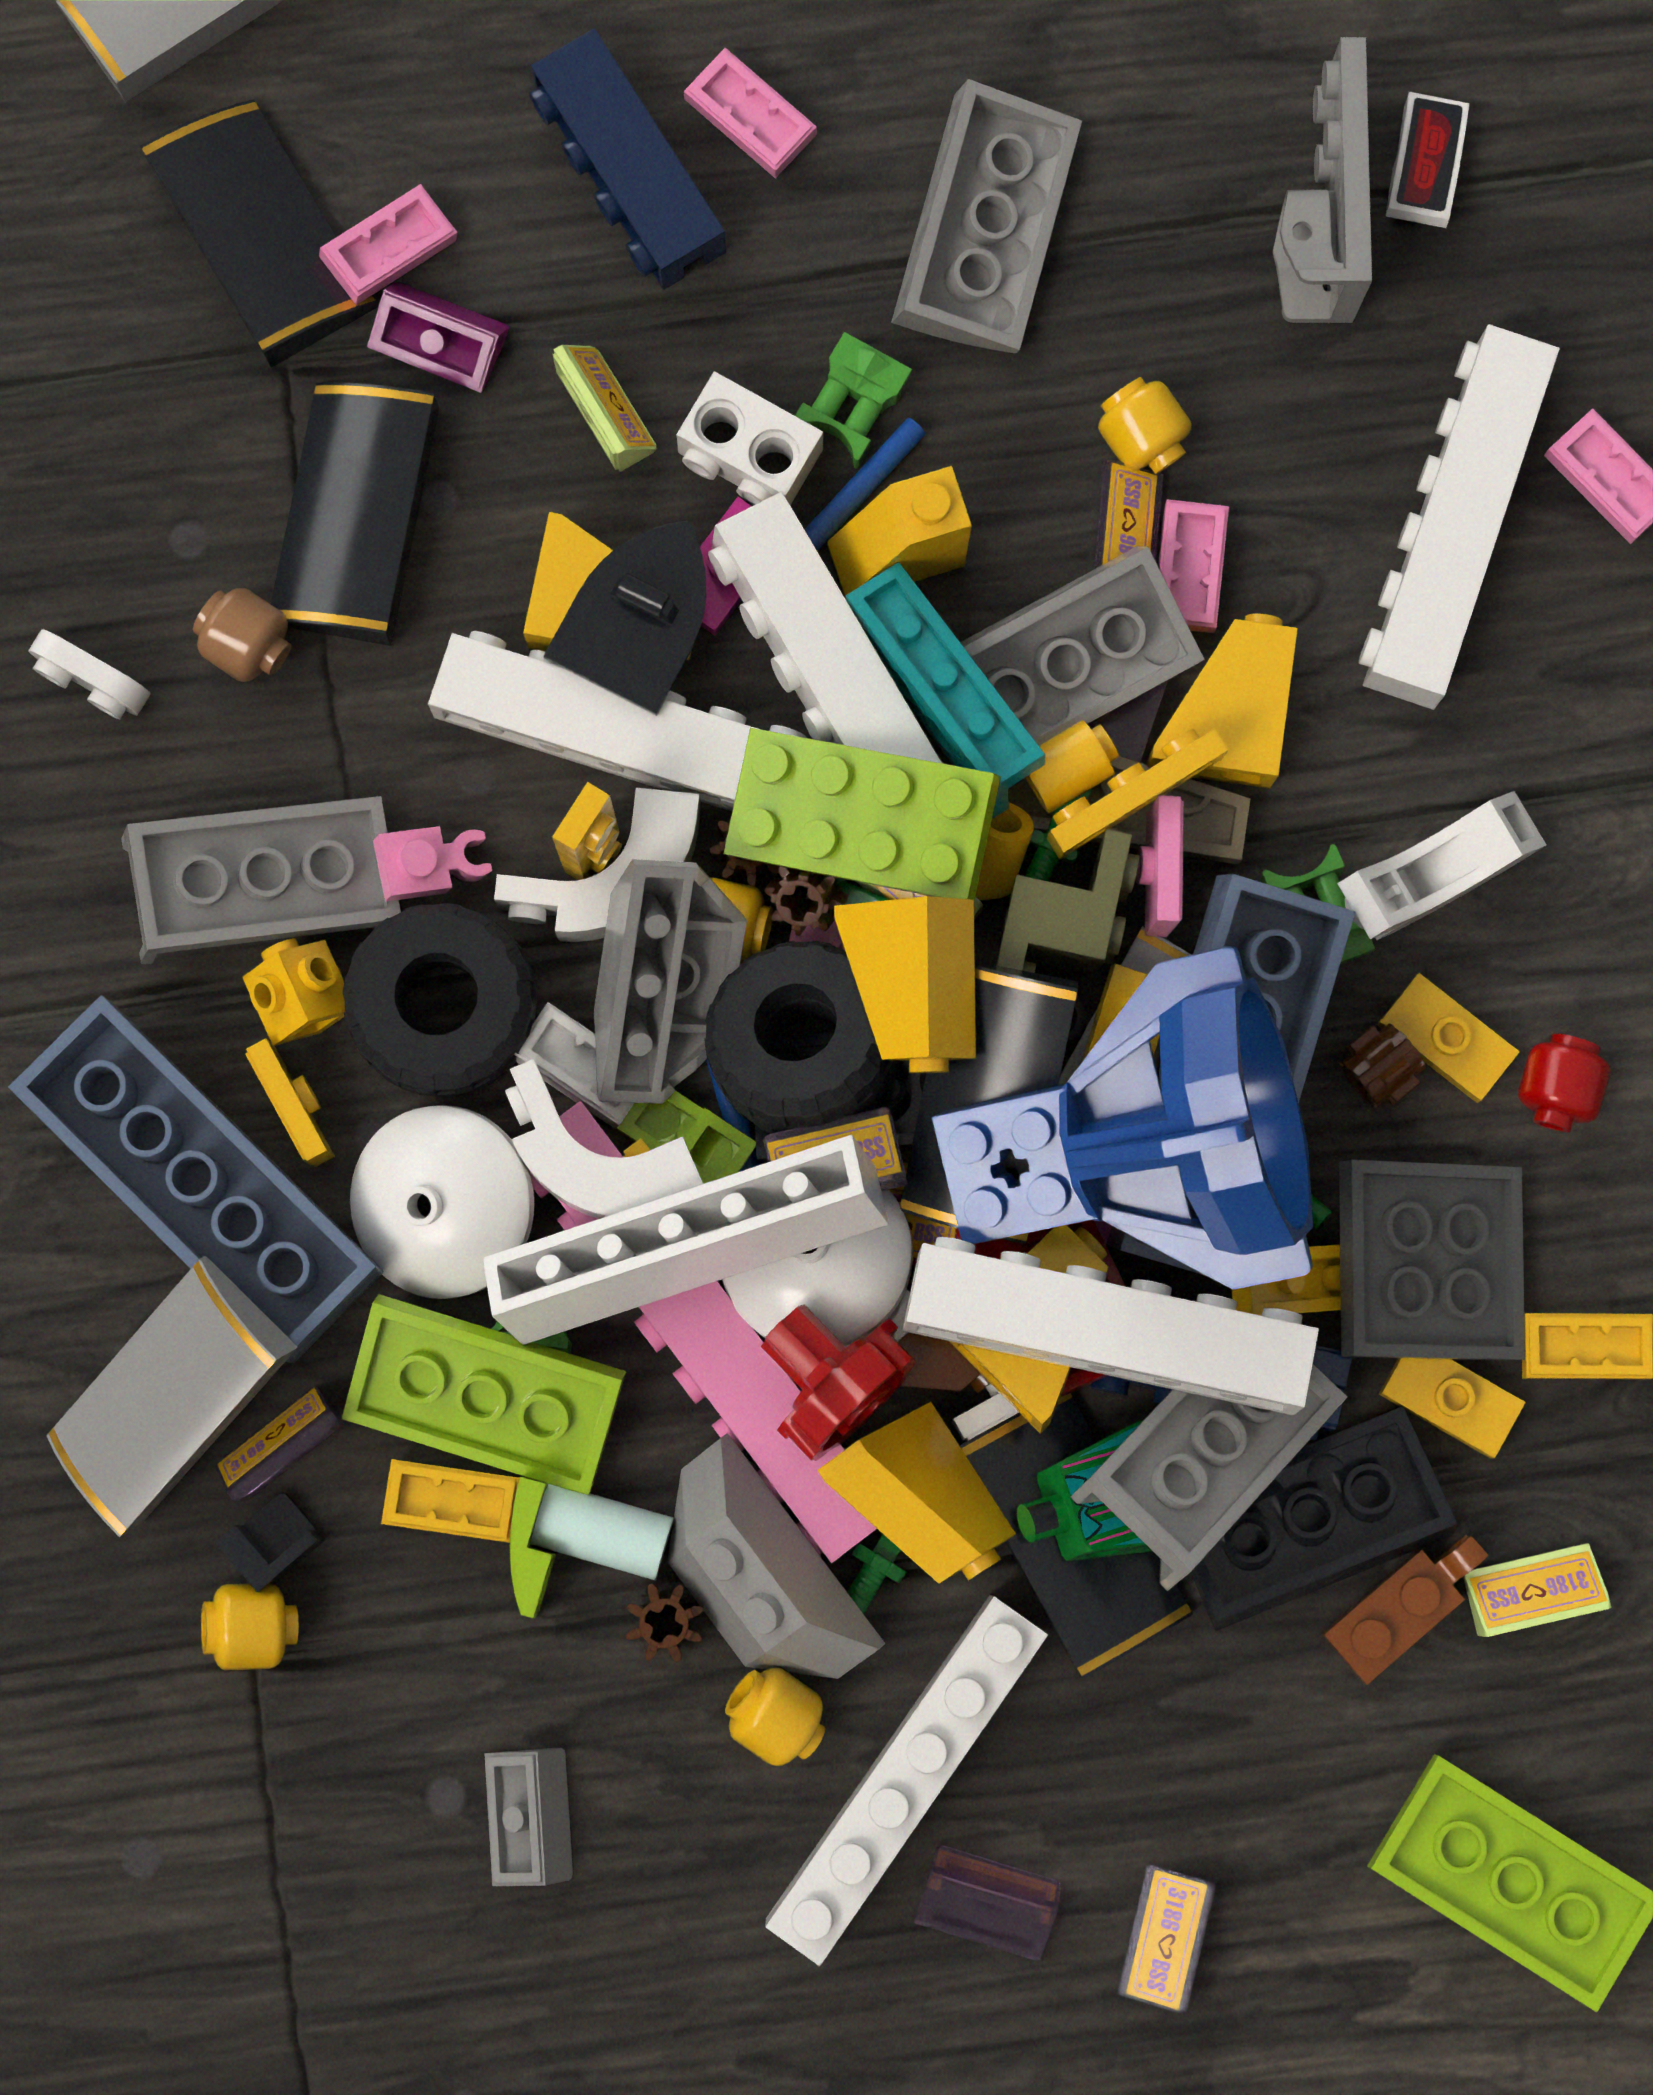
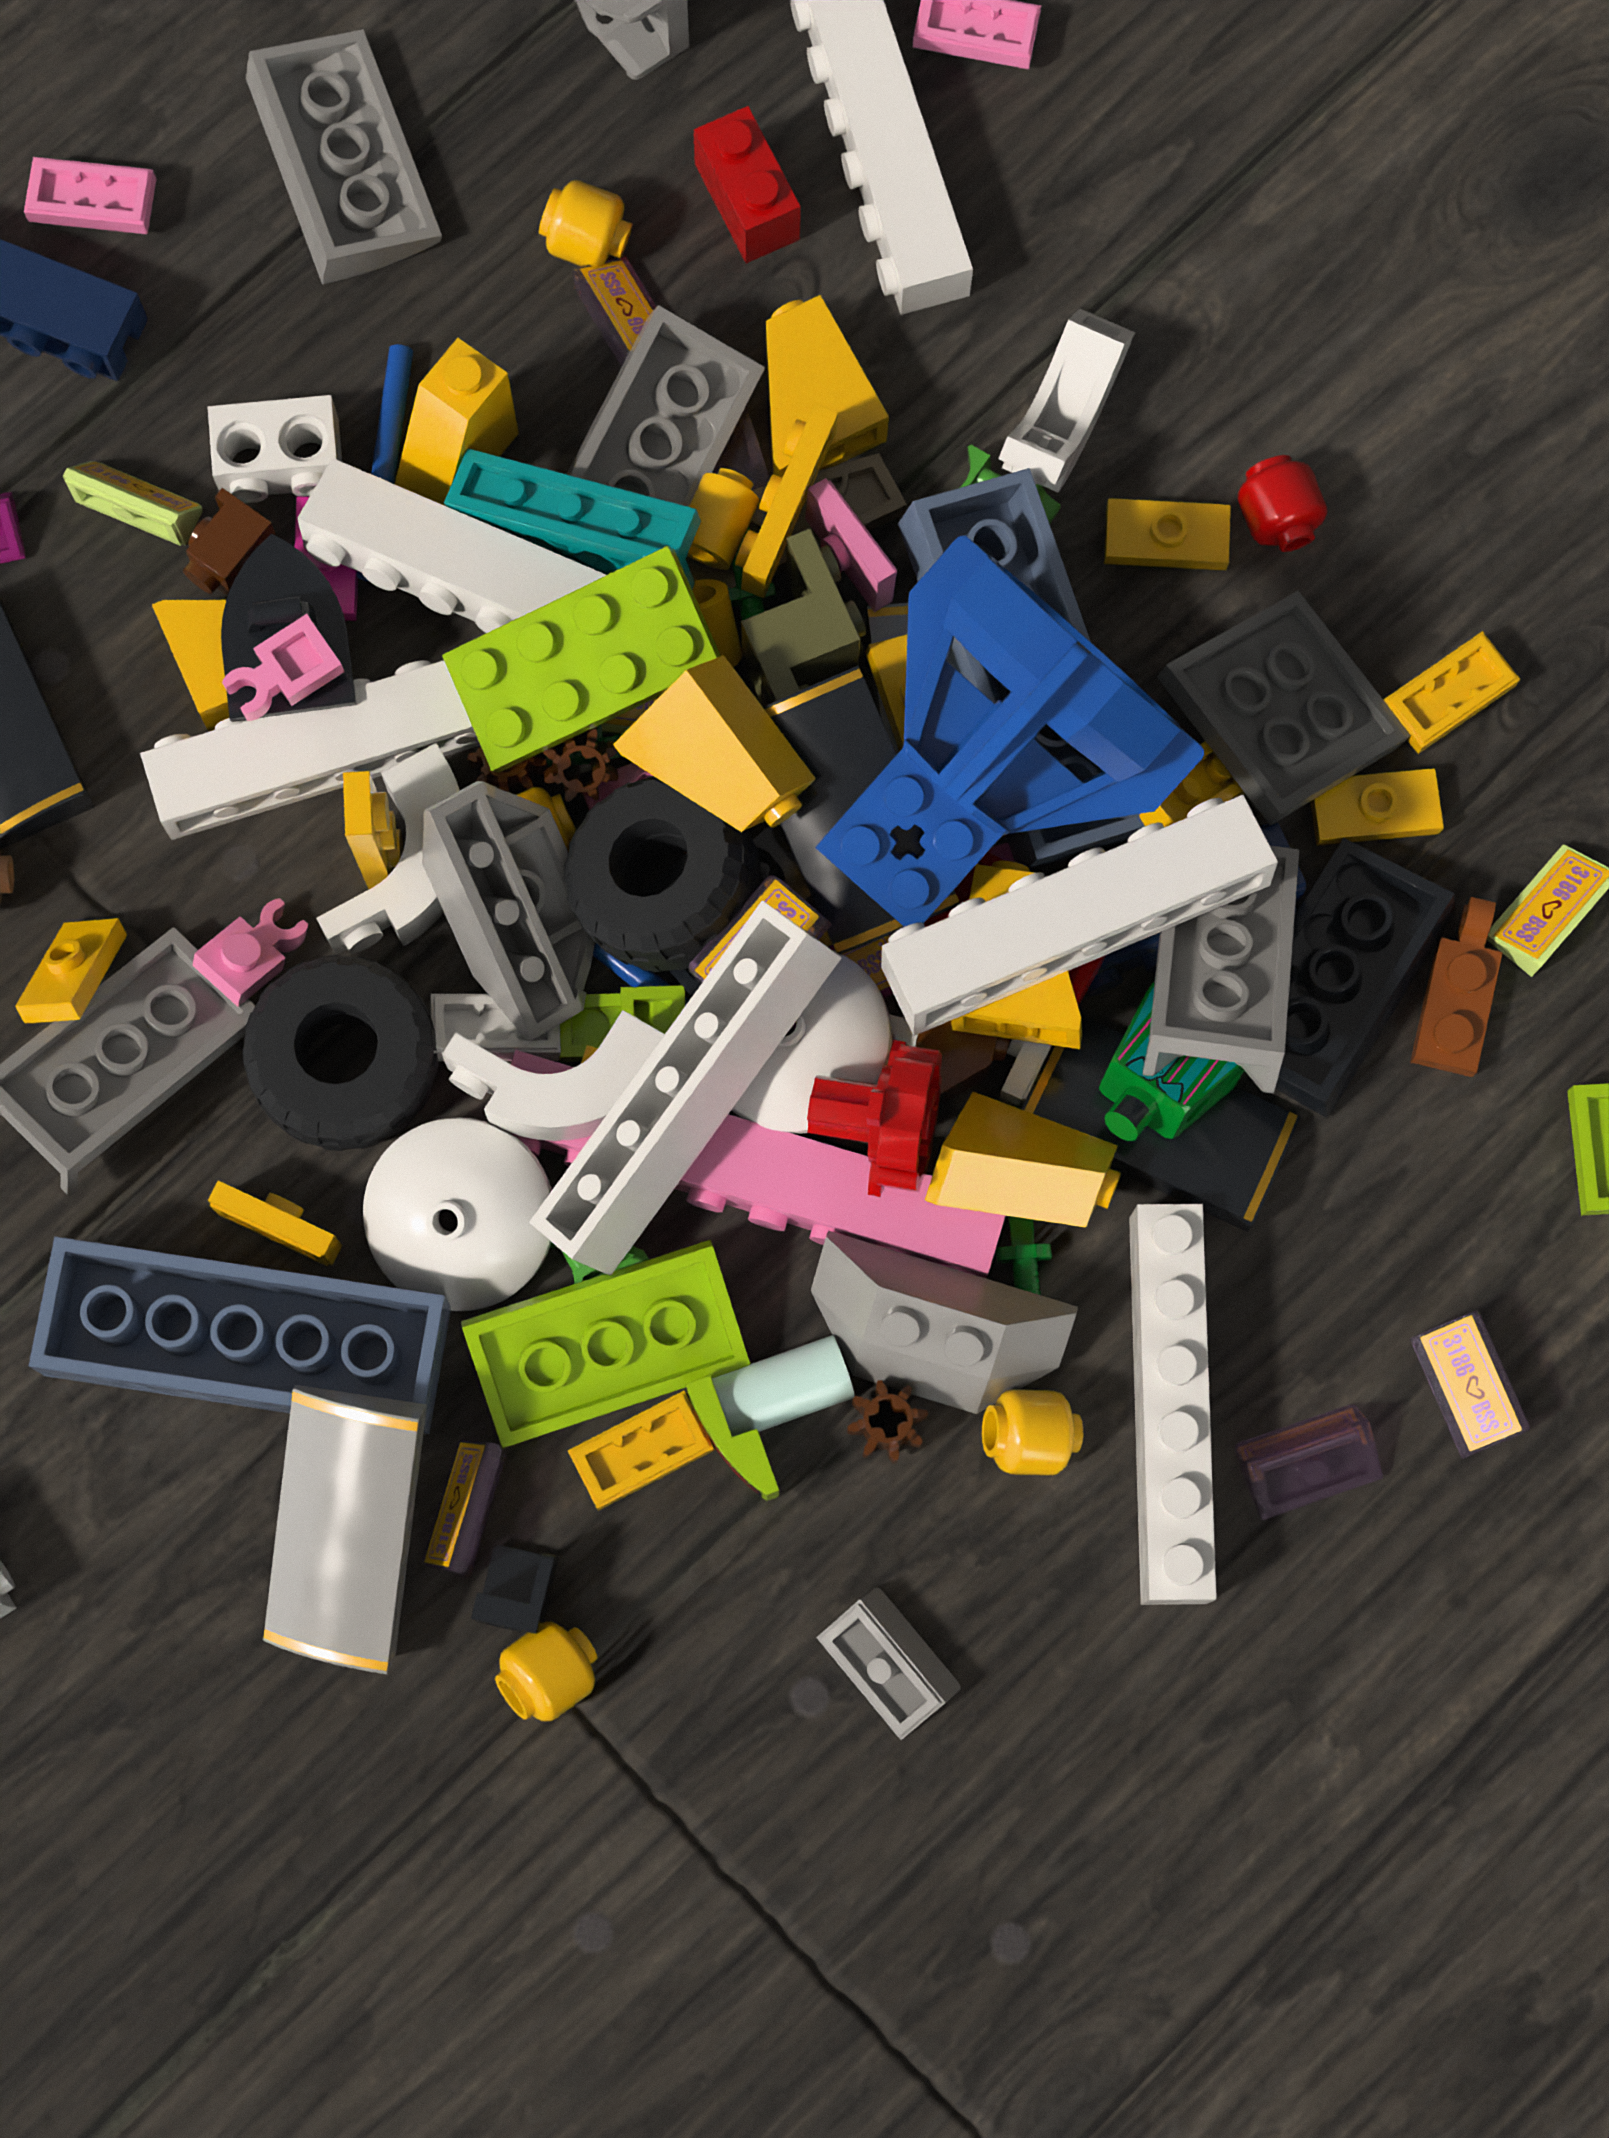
camera: 35 degrees left, 5 degrees down
yellow brick [242,938,345,1046] -> none
bright green piece [795,332,912,469] -> none
bright pink plate [1158,499,1229,633] -> none
reddish brown gear [1339,1023,1426,1108] -> none
none -> yellow plate [15,918,127,1023]
none -> reddish brown brick [183,488,276,596]
none -> bright pink plate [222,614,345,721]
none -> red brick [693,106,801,264]

